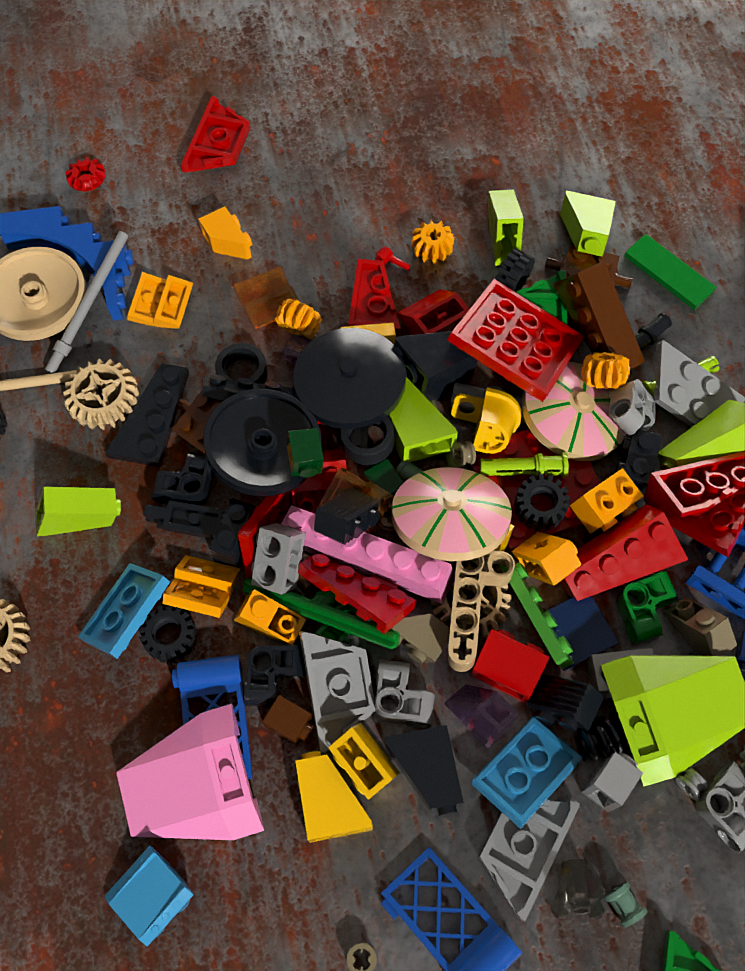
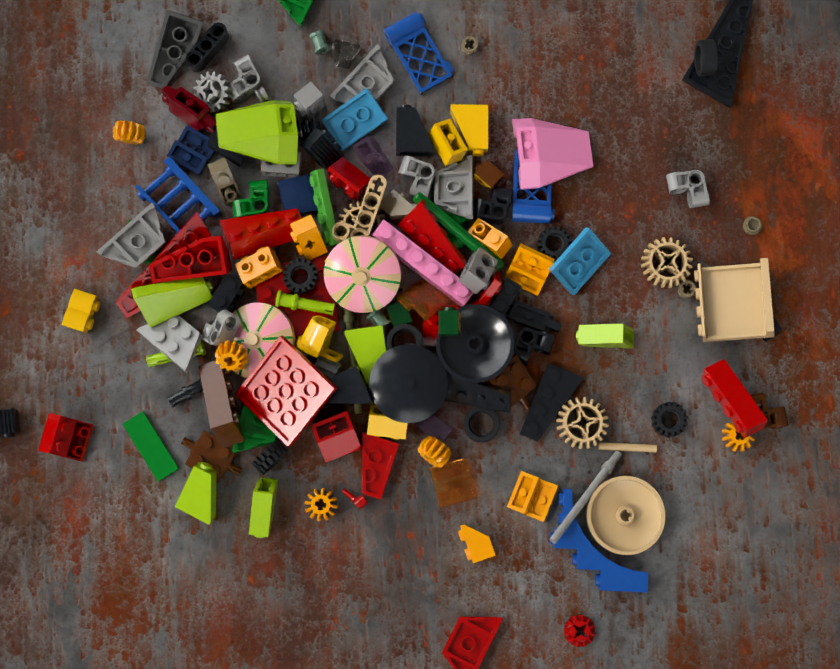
camera: 170 degrees left, 15 degrees up
dark azure slope [104,846,194,947] -> none
black brick [314,487,380,545] -> none
dark tan bush [451,441,476,467] -> none

